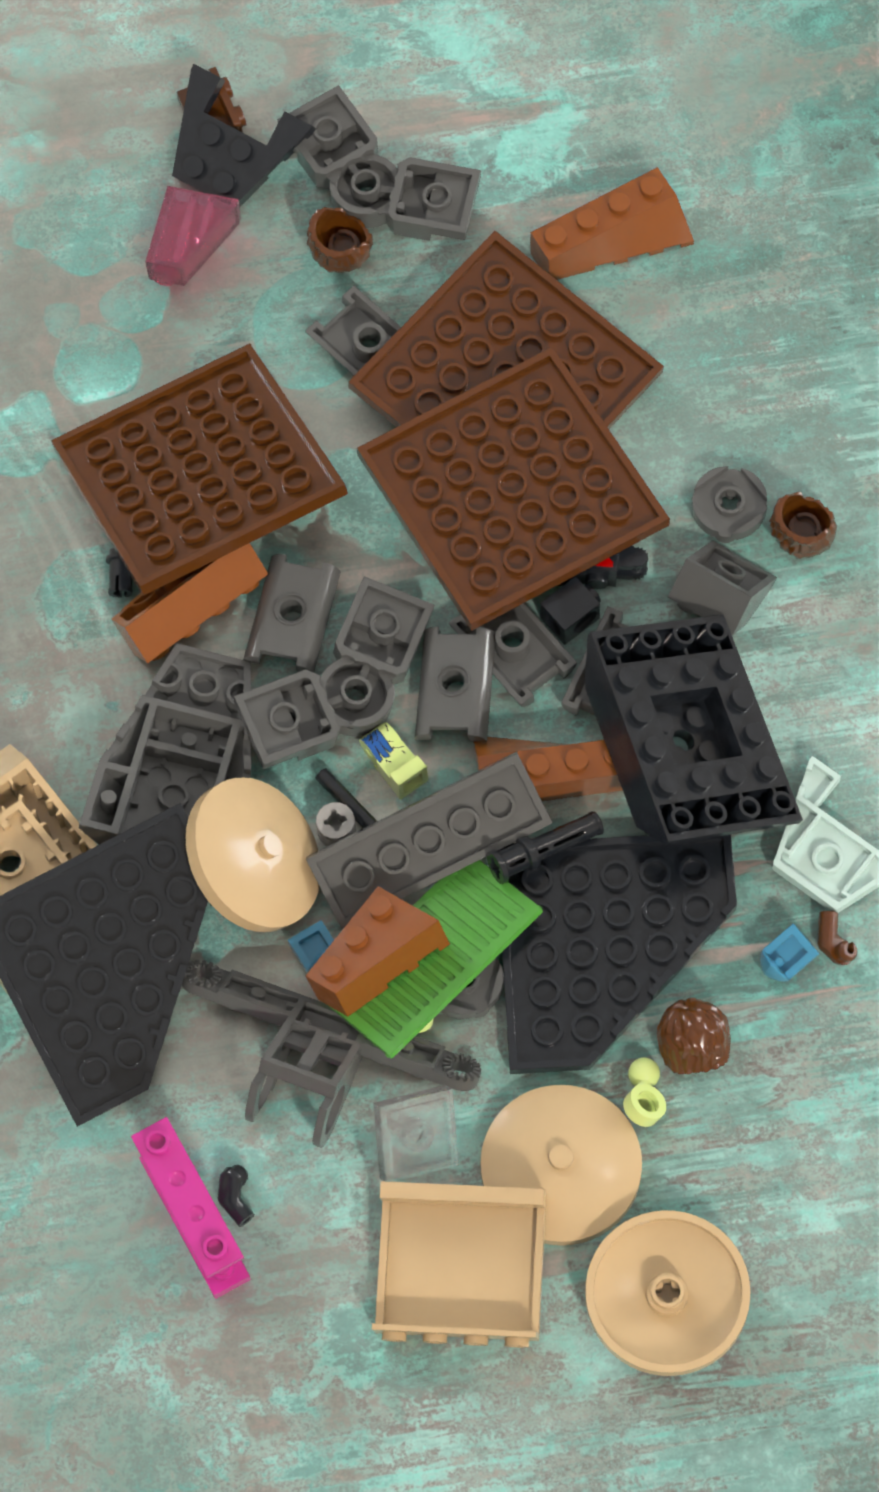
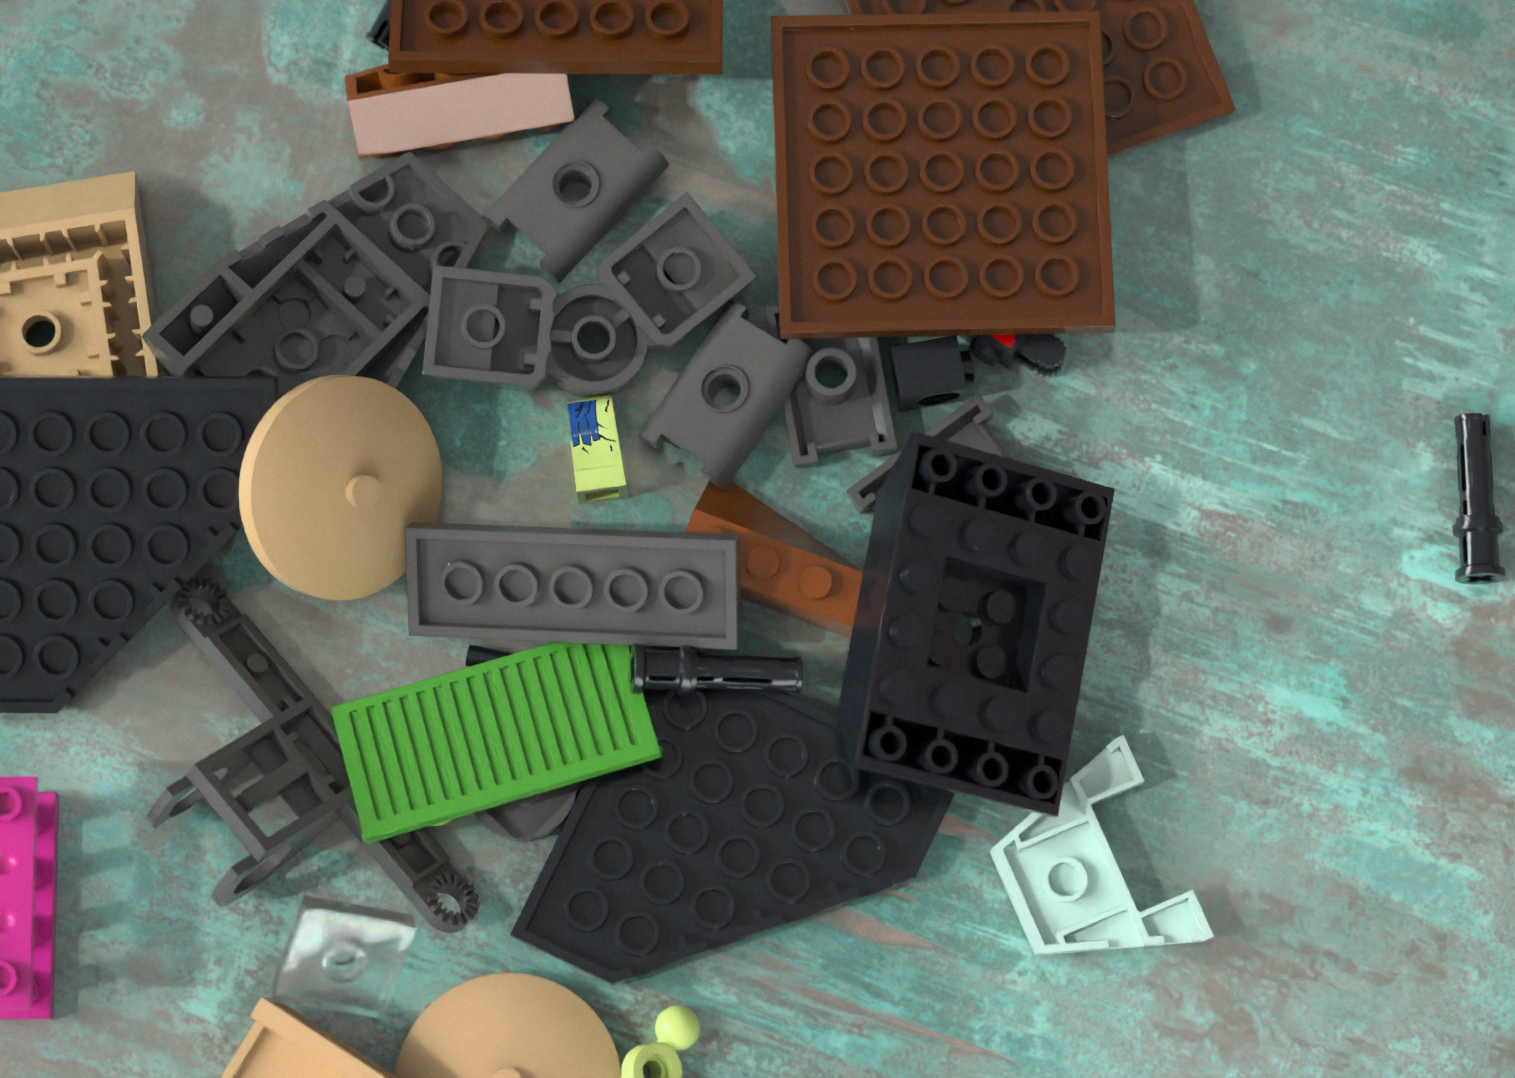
camera: 25 degrees right, 10 degrees up
black arm [217,1165,255,1227] -> none
dark azure plate [288,920,334,973] -> none
dark orange wedge [305,886,450,1017] -> none
black bar [315,768,377,828] -> none
light grey wheel [316,802,356,846] -> none
reddish brown hair [657,998,731,1074] -> none
dark grey slope [668,540,777,635] -> none
dark grey plate [692,466,767,543] -> none
dark azure plate [760,923,820,982] -> none
reddish brown hair [769,491,837,559] -> none
reddish brown arm [817,911,858,965] -> none

